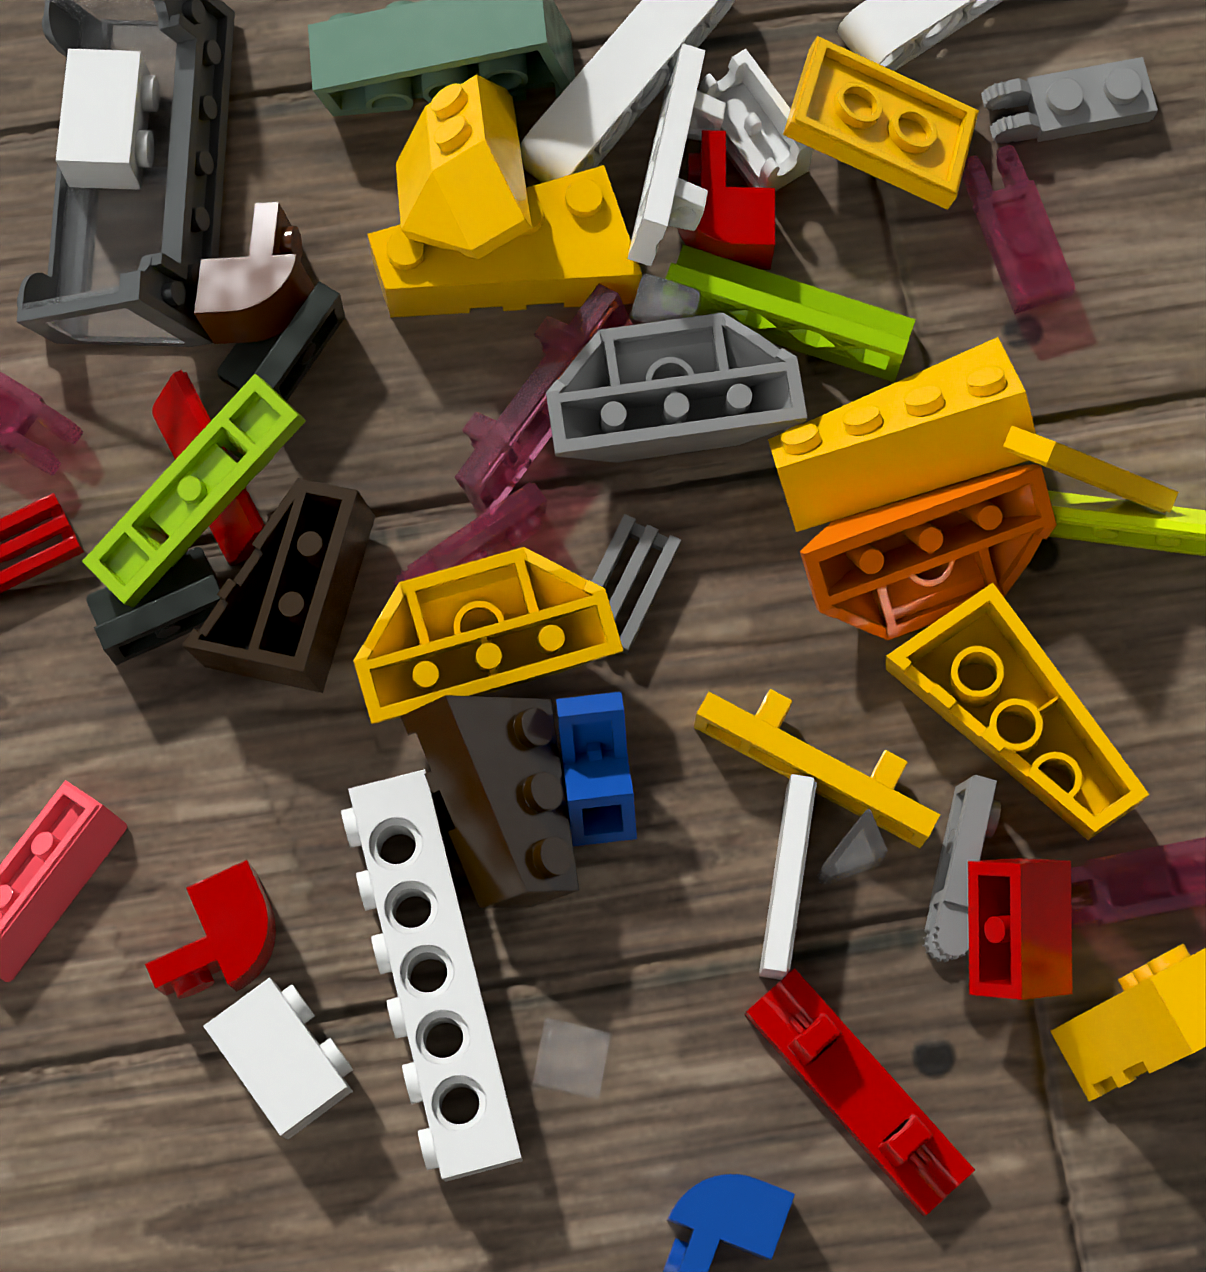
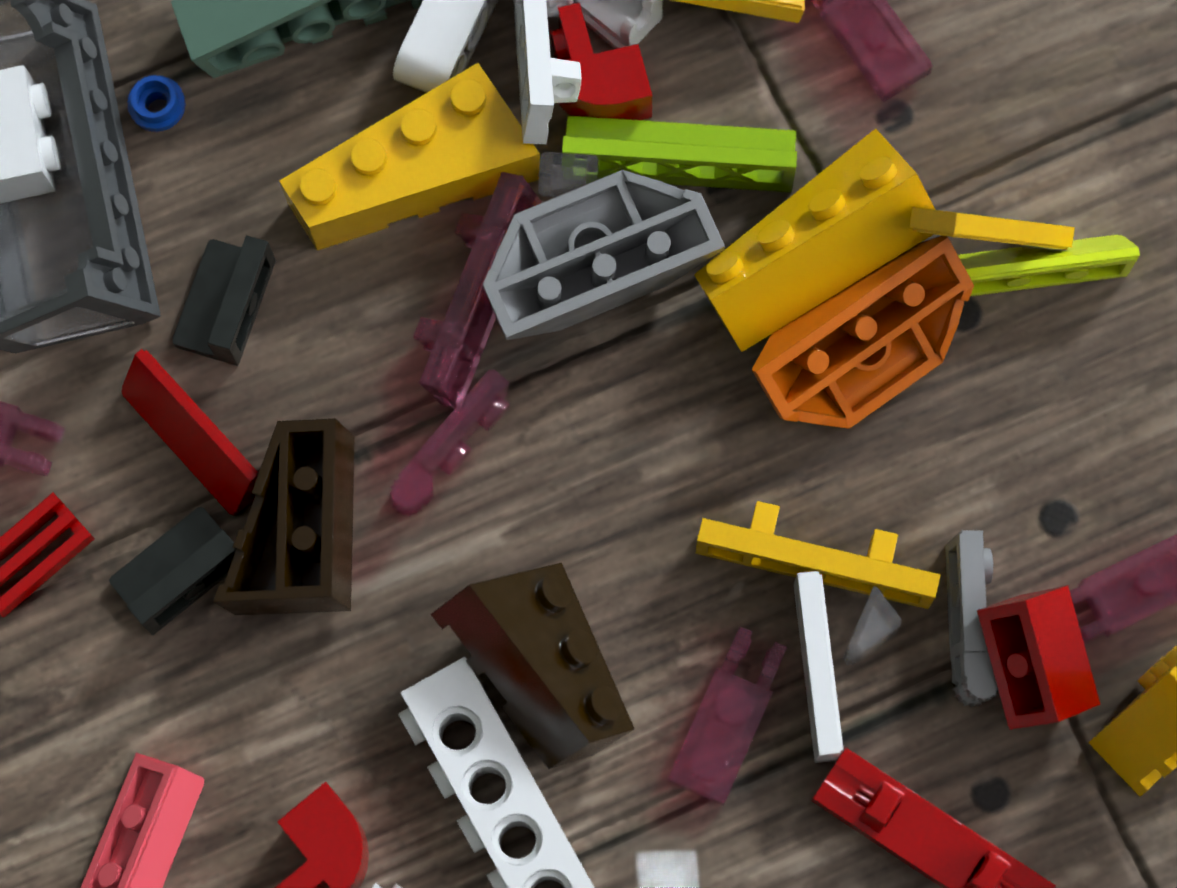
camera: 10 degrees left, 0 degrees up
lime hinge [82,374,306,608] -> none
brick [194,202,314,344] -> none
yellow wedge [353,547,623,724] -> none
yellow wedge [396,75,532,260] -> none
blue brick [556,692,637,847] -> none
light grey tile [592,514,681,655] -> none
yellow wedge [886,582,1150,841] -> none
none -> blue plate [127,75,186,132]
none -> clear pink hinge [668,627,787,806]

